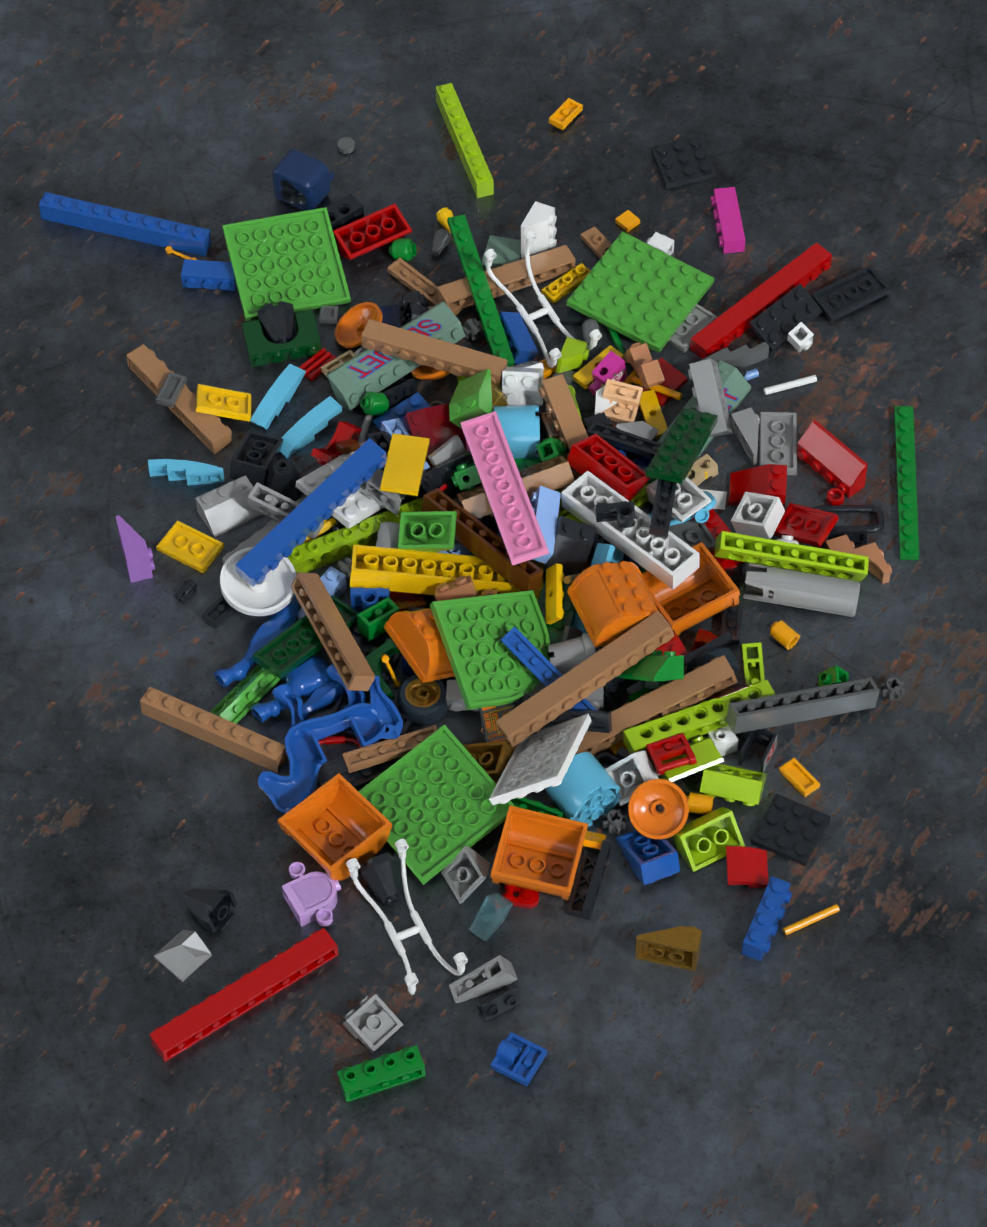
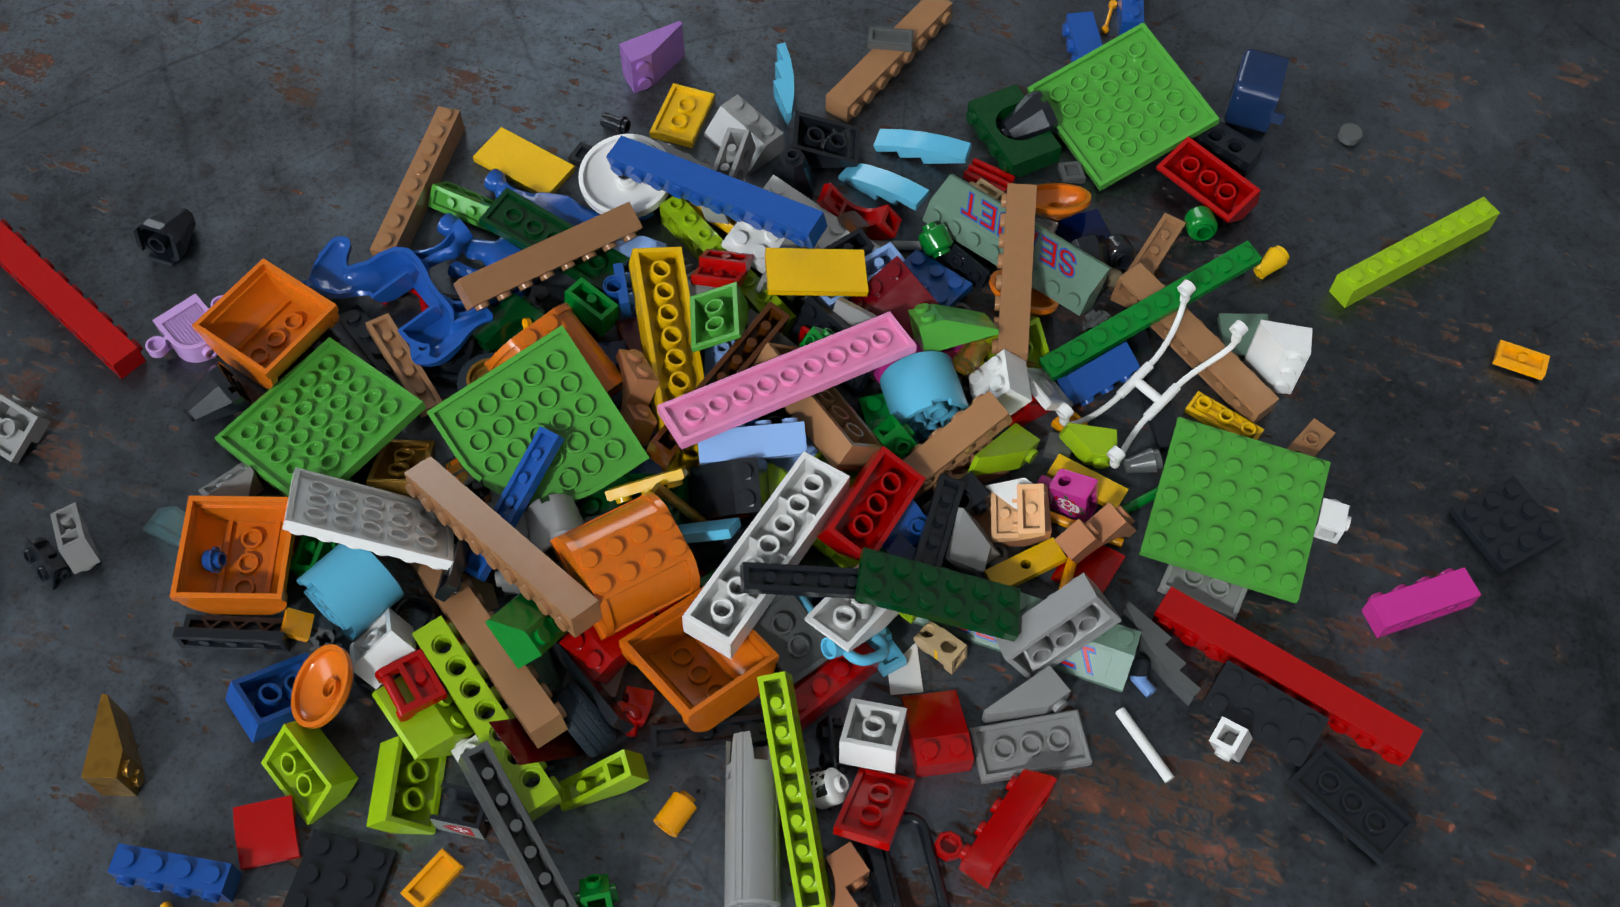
camera: 75 degrees right, 5 degrees up
light grey slope [154,929,212,982] -> none
yellow tile [195,384,251,422] -> none
white bar [346,839,468,995] -> none
black plate [595,501,635,528] -> none
light orange tile [615,210,640,233] -> none
light orange brick [686,792,714,815] -> none
none -> blue plate [202,546,227,573]
none -> yellow tile [473,127,575,194]
none -> red slope [691,249,753,288]

